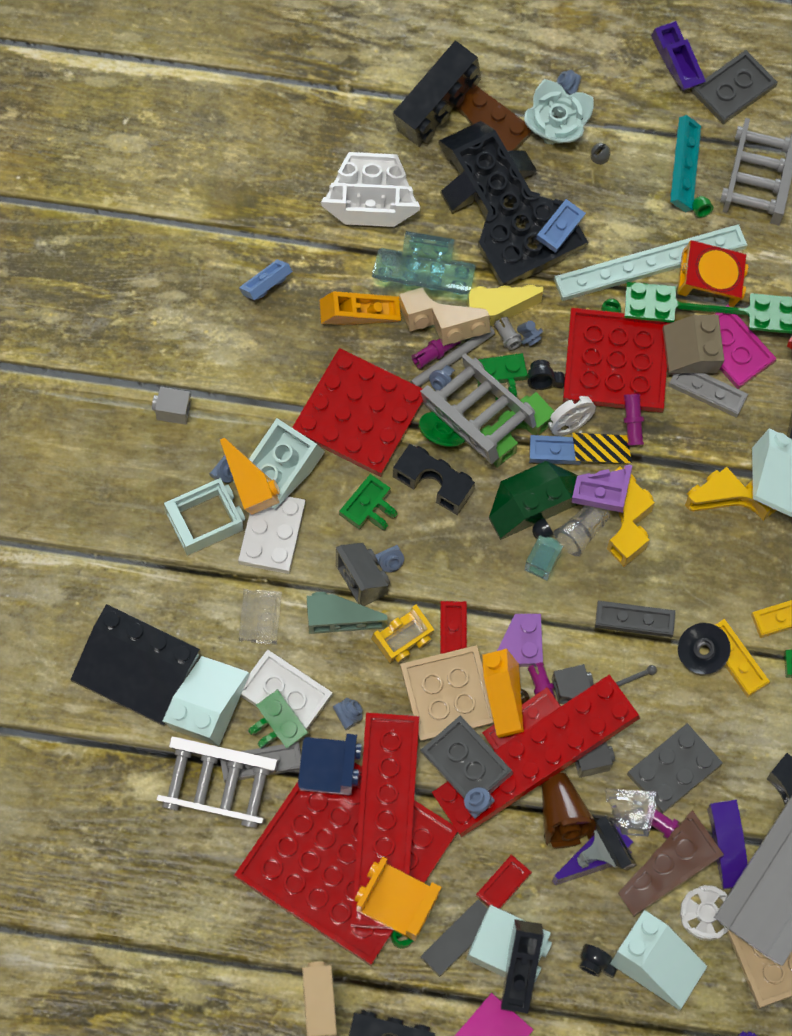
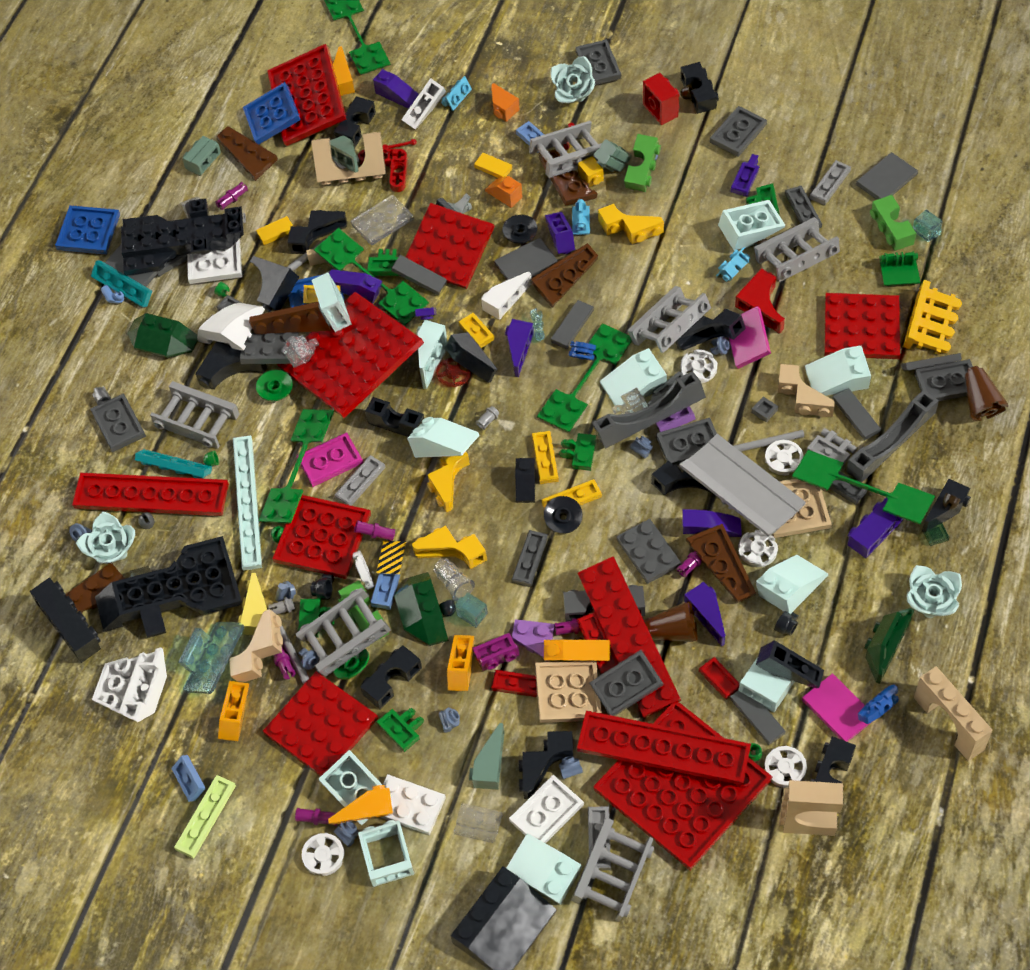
camera: 70 degrees left, 10 degrees down
light grey brick [152,387,191,425] -> none
hinge [248,689,309,749] -> none
dark blue bracket [298,733,362,795] -> none
dark grey slope [336,543,390,606] -> none
light orange panel [354,857,442,941] -> none
yellow window [371,604,434,663] -> none
sand blue plate [464,787,495,819] -> none
medium blue plate [536,199,586,253] -> none
medium lavender wing [572,465,632,513] -> none
black piece [577,815,637,870] -> none
clear wing [605,788,657,837] -> none
dark grey hinge [615,665,657,687] -> none
dark purple slope [651,21,706,91] -> none
dark tan slope [662,315,724,374] -> none
panel [677,240,748,307] -> none
none -> red plate [72,472,229,516]
none -> flat silver hose [92,386,111,405]
none -> yellowish green plate [174,775,236,859]
none -> magenta pin [295,808,338,826]
none -> white piece [302,833,344,876]
none -> light orange slope [447,635,474,692]
none -> magenta bracket [472,633,519,671]
none -> black slope [515,458,536,503]
none -> black arch [519,731,573,799]
none -> white piece [764,746,807,788]

